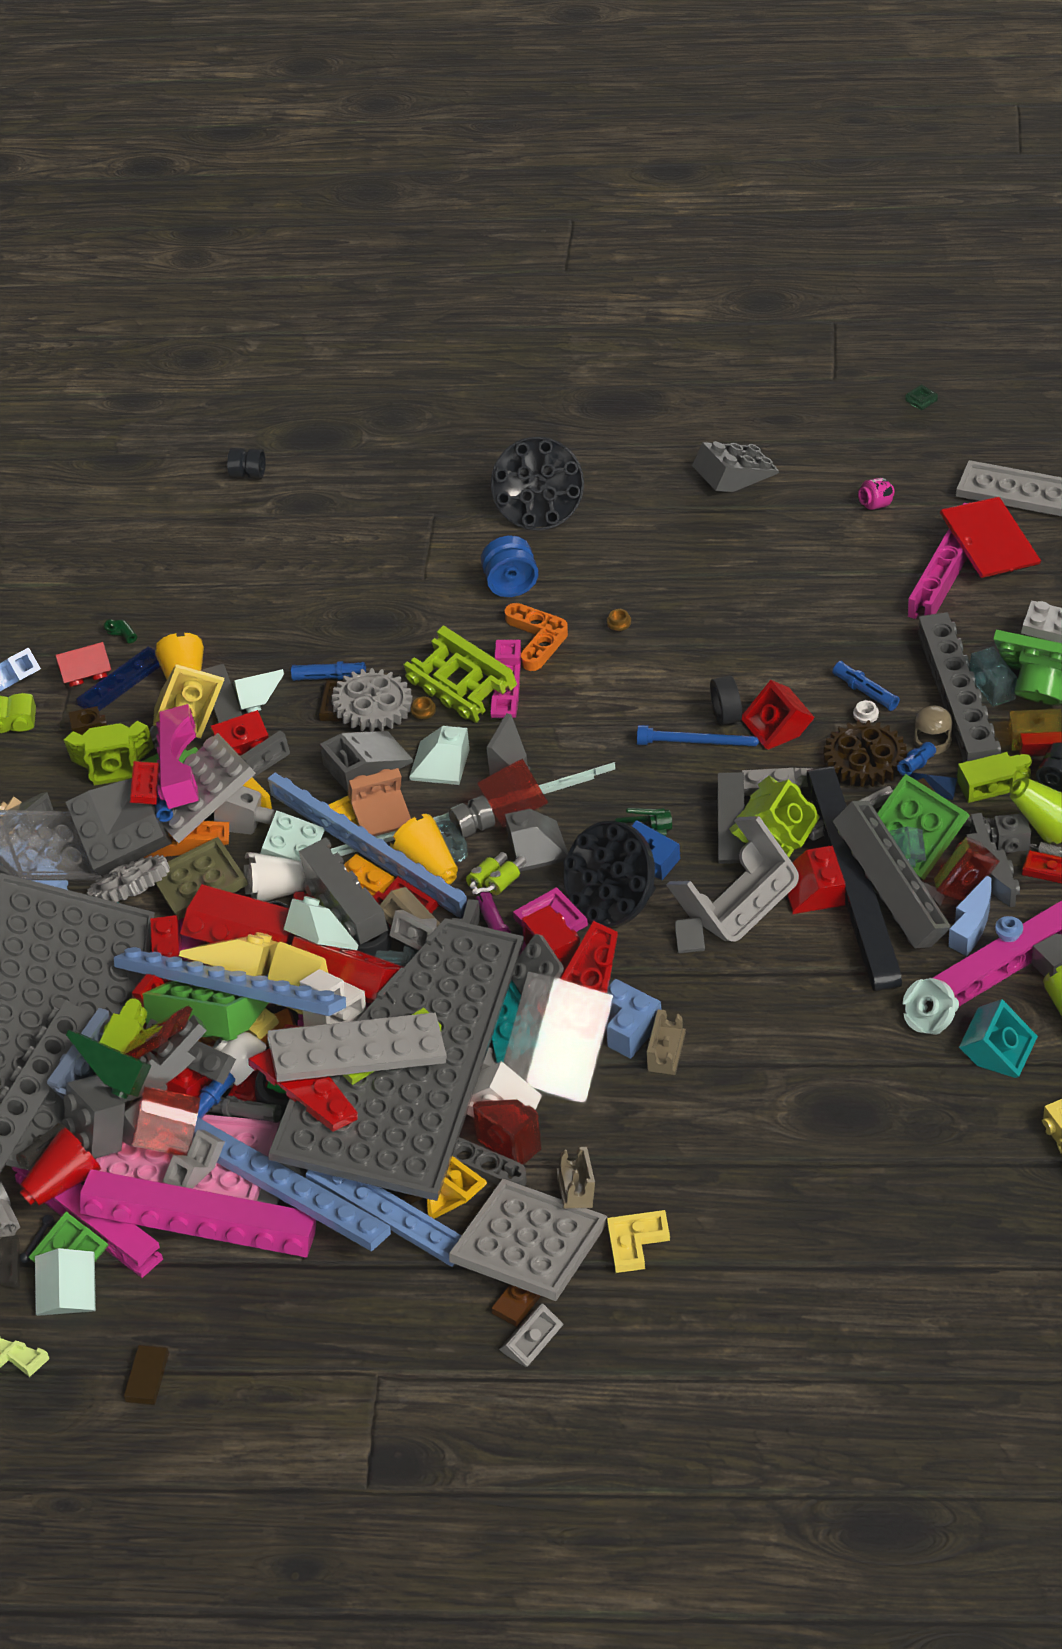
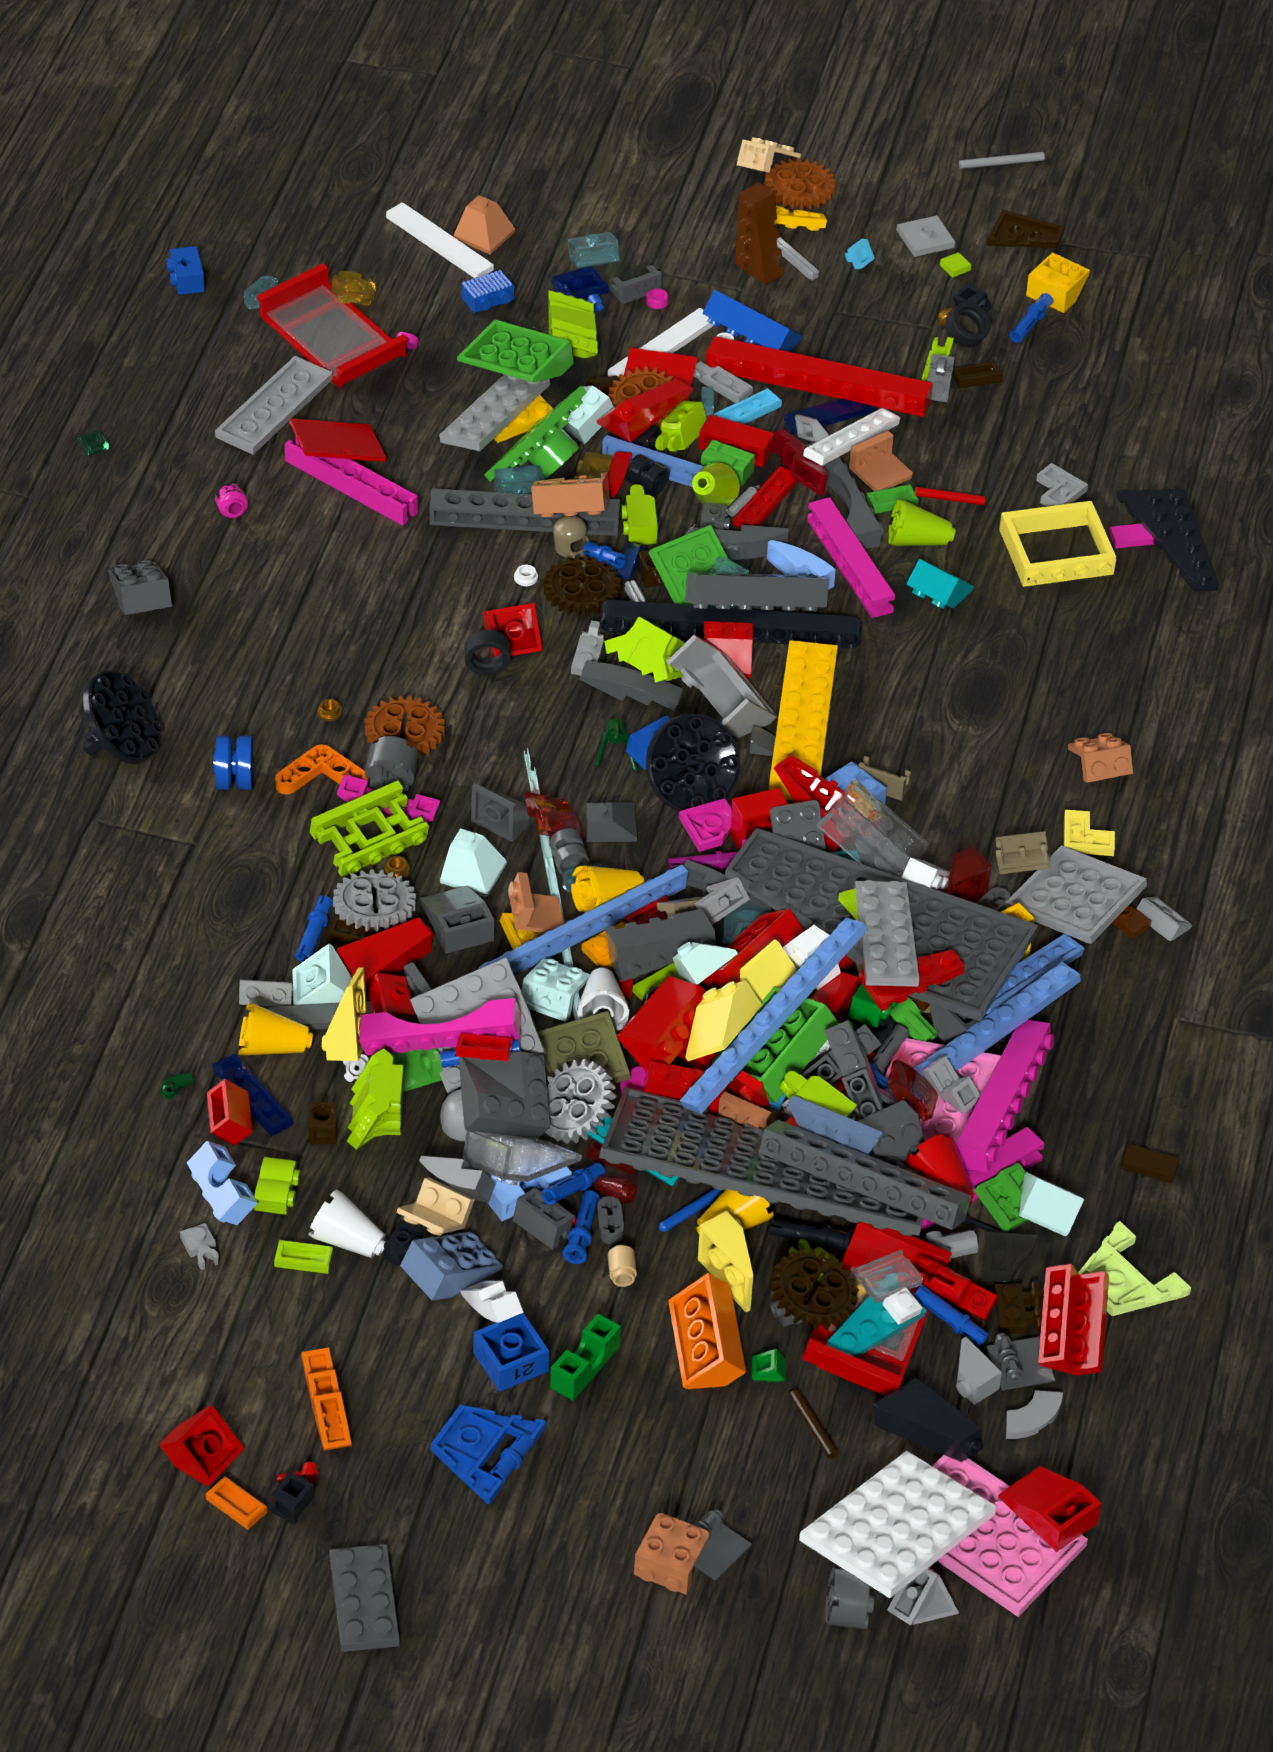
camera: 85 degrees left, 0 degrees up
dark green slope [66,1030,152,1099] -> none
clear red slope [124,1006,193,1059] -> none
lime piece [466,852,527,895] -> none
blue piece [637,725,759,746] -> none
blue pin [832,661,900,711] -> none
light aqua plate [903,978,959,1035] -> none
clear red slope [934,837,1000,901] -> none
medium blue plate [995,916,1023,942] -> none
none -> light grey hinge [239,980,293,1006]
none -> red slope [337,917,433,997]
none -> dark orange gear [365,695,445,758]
none -> dark grey brick [365,736,419,793]
none -> nougat wedge [531,472,610,517]
none -> yellow brick [769,640,838,800]
none -> nougat bracket [1068,733,1133,783]

